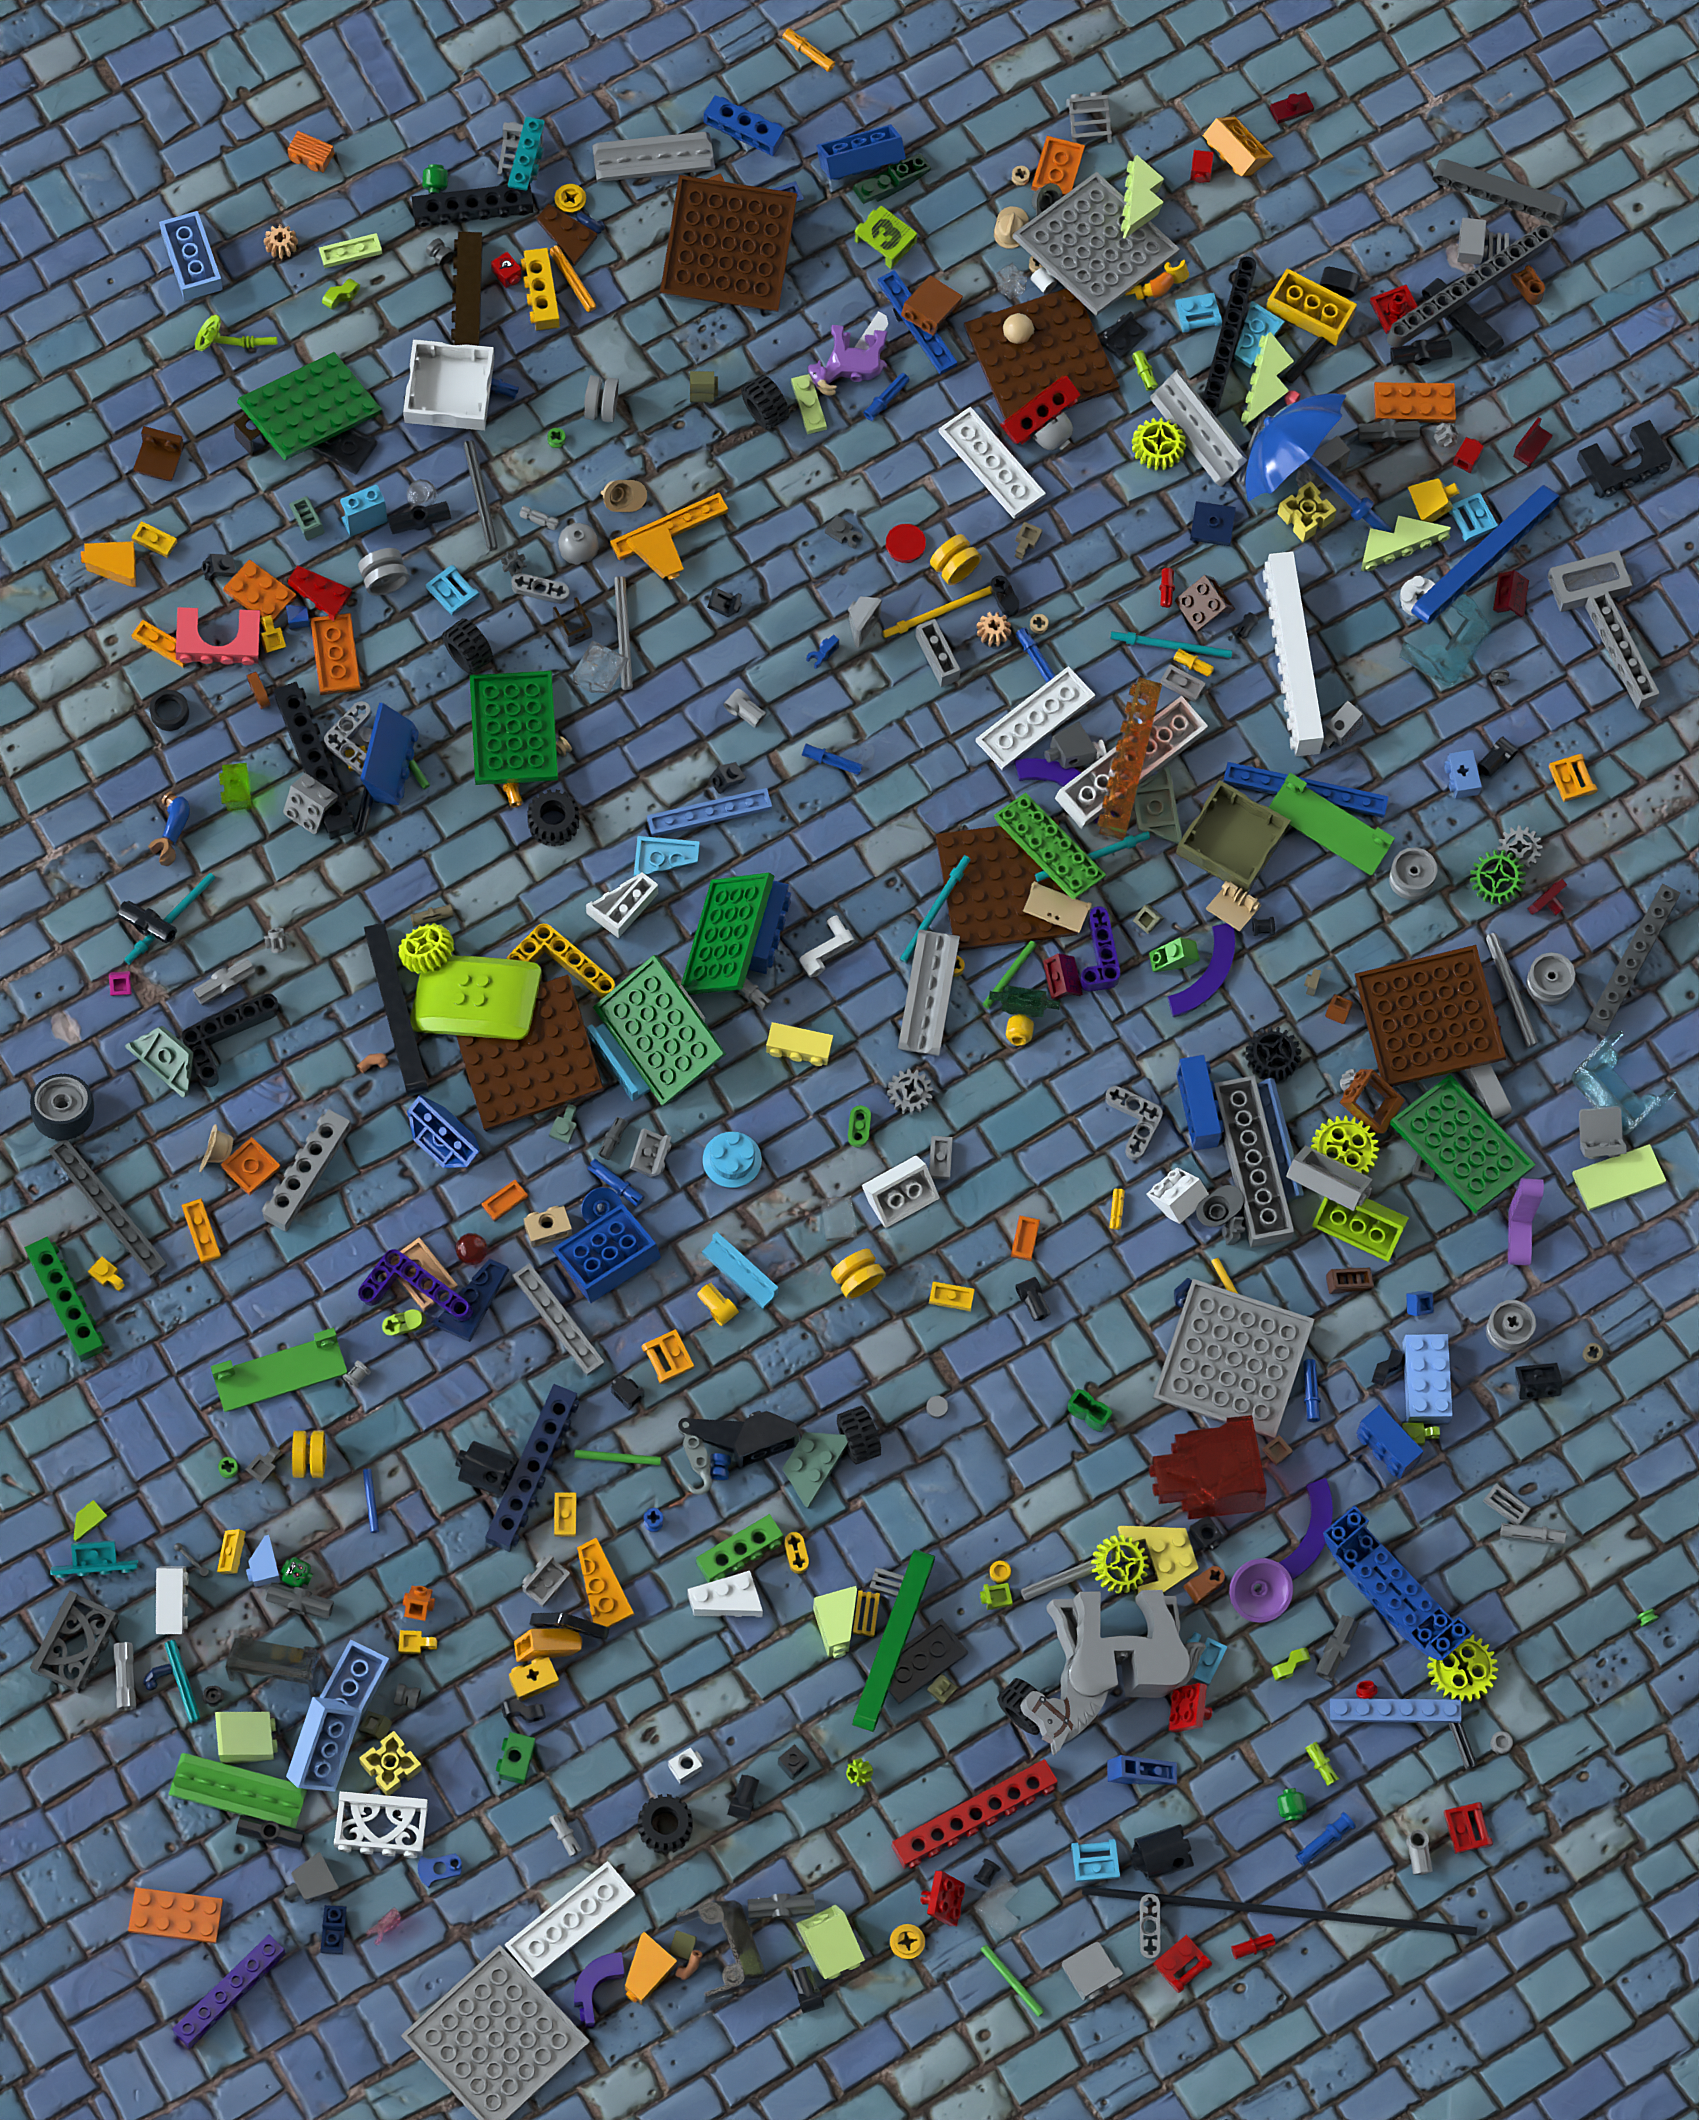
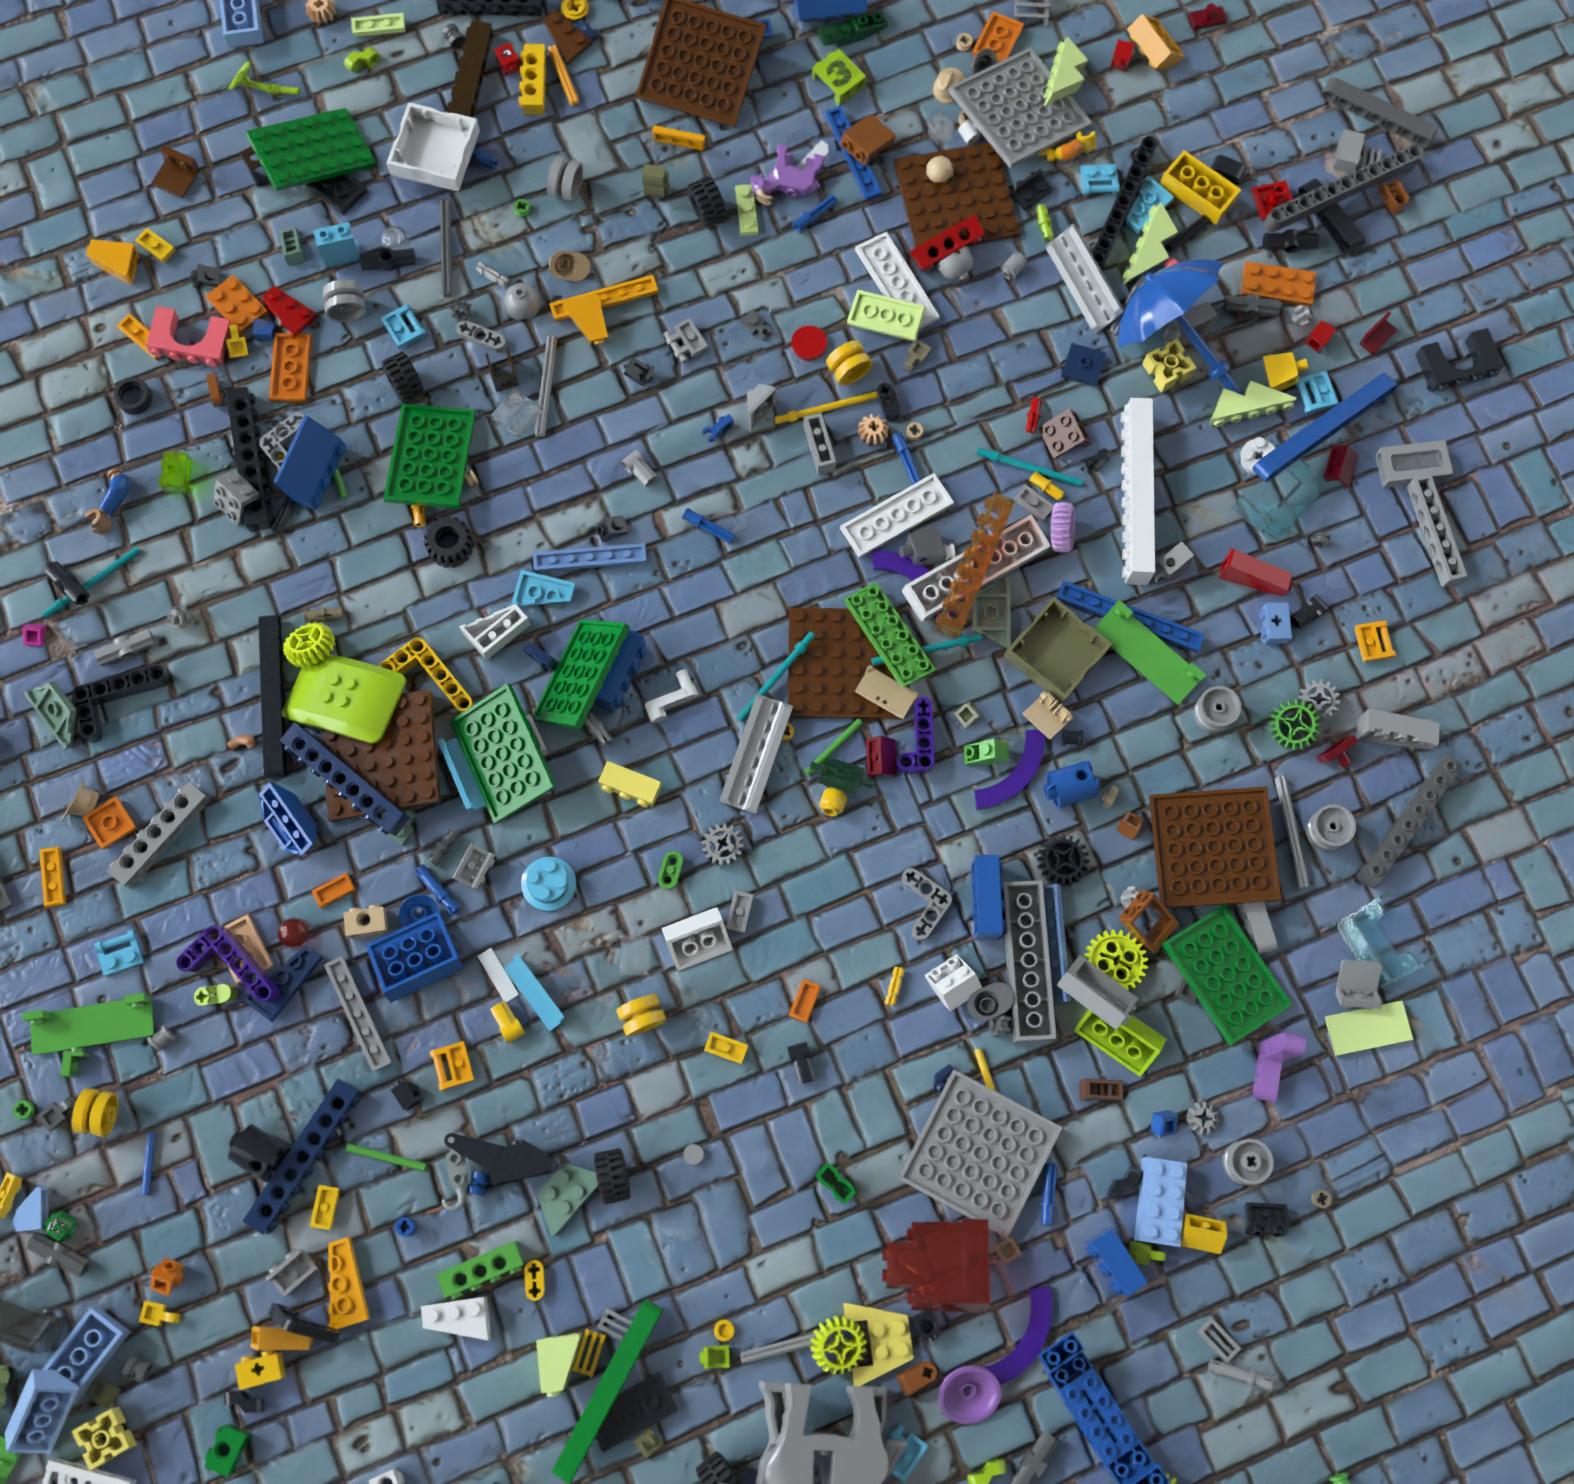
camera: 10 degrees right, 5 degrees up
neon yellow gear [1132,417,1186,470] -> none
none -> bright green bracket [60,1048,90,1078]
none -> medium azure plate [94,929,145,977]
none -> dark blue brick [280,722,411,836]
none -> white sticker [478,948,519,1002]
none -> dark blue beam [523,642,557,671]
none -> light orange tile [652,125,706,151]
none -> light grey plate [664,318,708,363]
none -> yellowish green tile [847,290,926,342]
none -> light grey brick [1001,252,1027,279]
none -> blue cylinder [1043,761,1100,809]
none -> lavender gear [1050,502,1075,553]
none -> yellow brick [1180,1213,1227,1254]
none -> light grey gear [1187,1102,1220,1135]
none -> red slope [1218,548,1293,596]
none -> light grey wedge [1357,708,1440,750]

